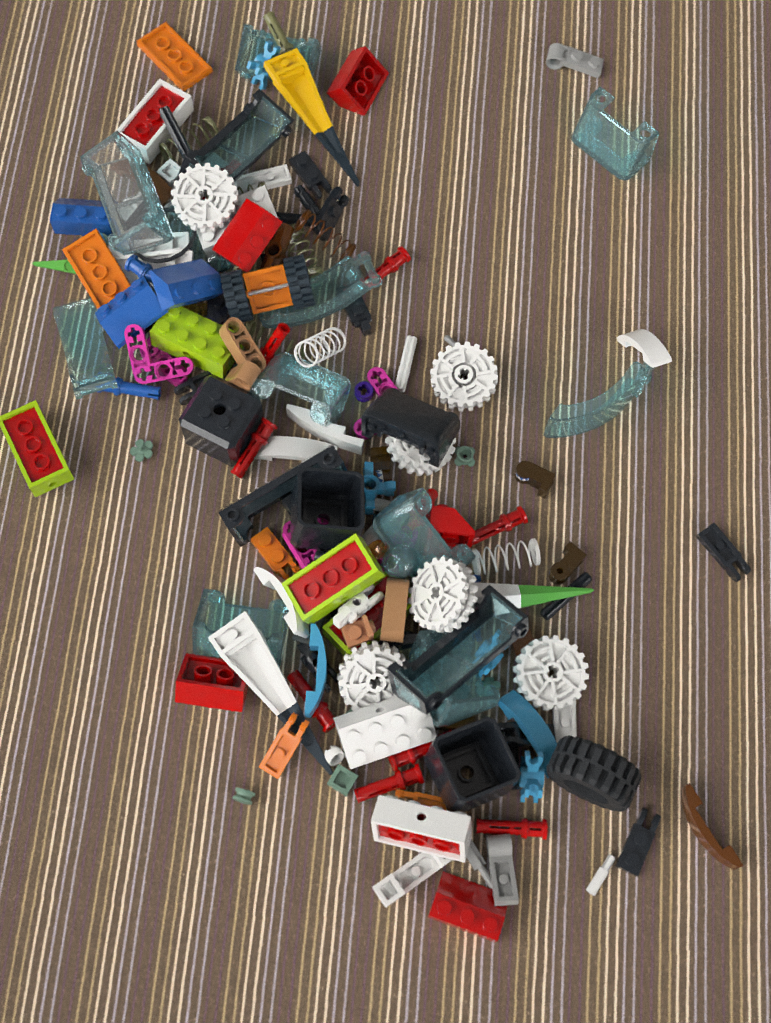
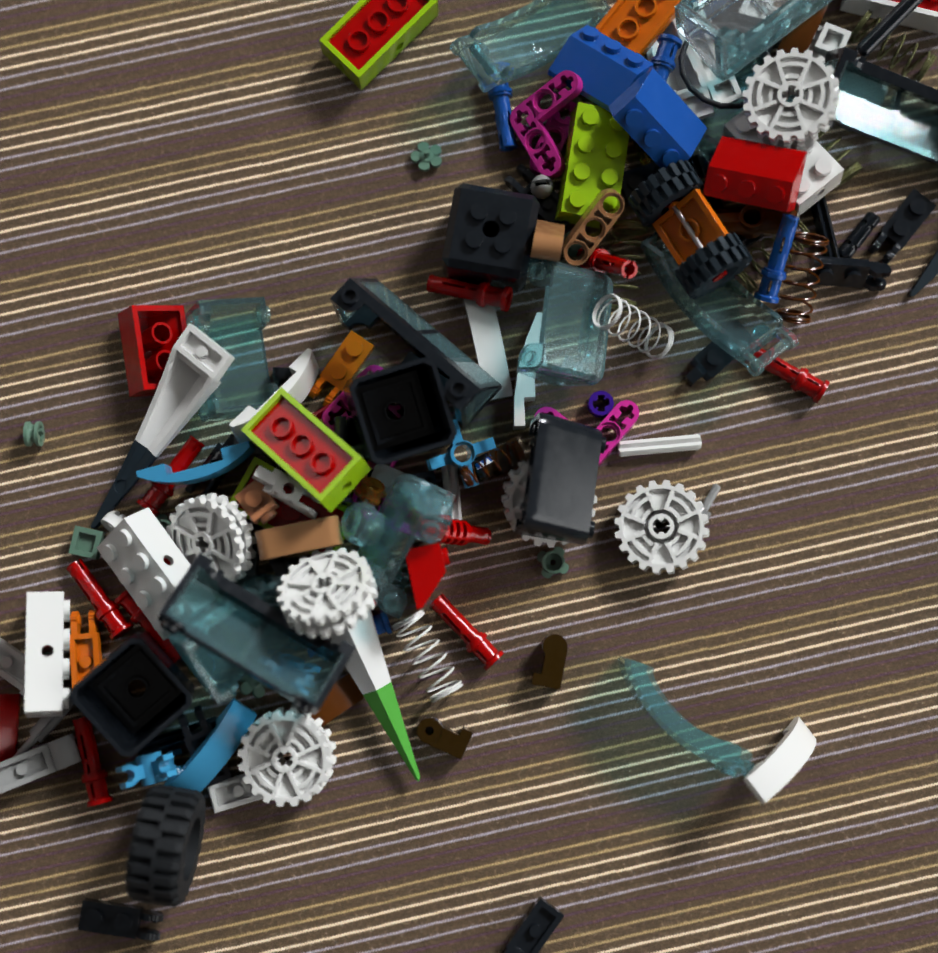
camera: 75 degrees right, 15 degrees up
white tile [235,164,292,195] -> none
orange hinge [259,712,310,779] -> none
black axle [540,572,592,620] -> none
white pin [586,854,615,896] -> none
none -> black hinge [272,367,292,387]
none -> reddish brown piece [459,440,526,487]
none -> light grey hinge [530,174,553,199]
none -> blue pin [754,214,800,304]

